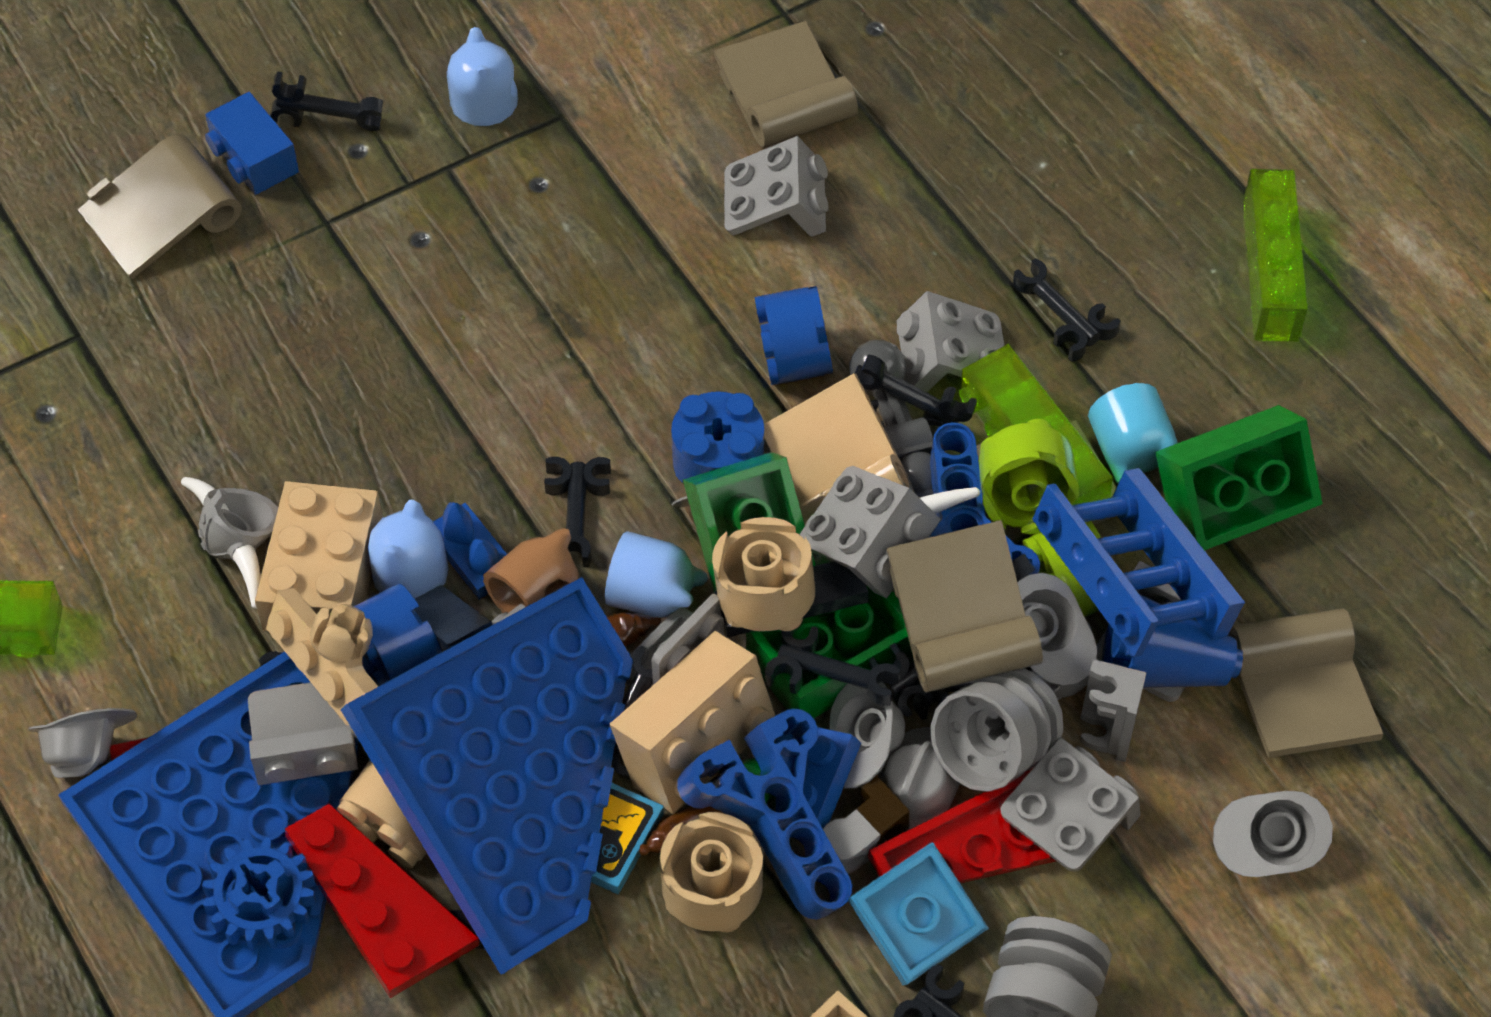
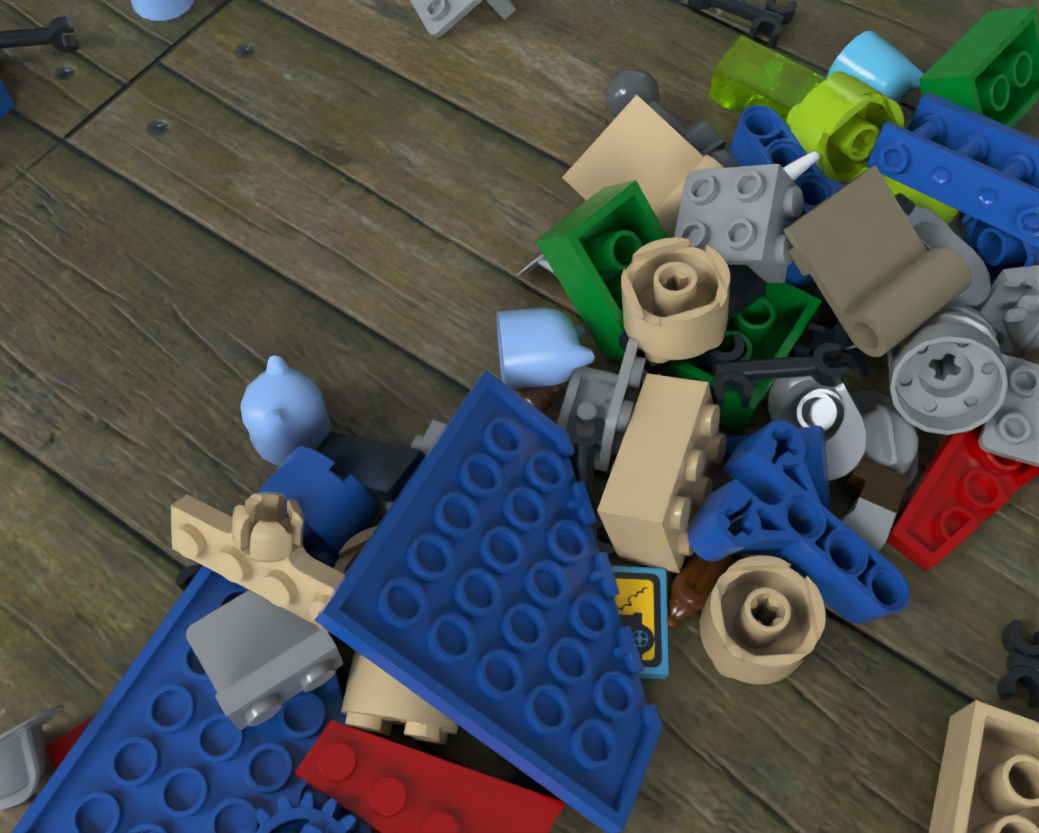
camera: 25 degrees left, 5 degrees up
light grey helmet [181,477,278,609] -> none
tan brick [255,481,383,631] -> none
blue tile [433,502,507,600] -> none
medium nougat piece [483,528,579,613] -> none
black bar [544,457,611,567] -> none
blue brick [671,392,764,484] -> none
blue brick [755,286,833,385] -> none
dark azure tile [848,842,989,986] -> none
black bar [855,354,977,427] -> none
light grey bracket [896,291,1010,392] -> none

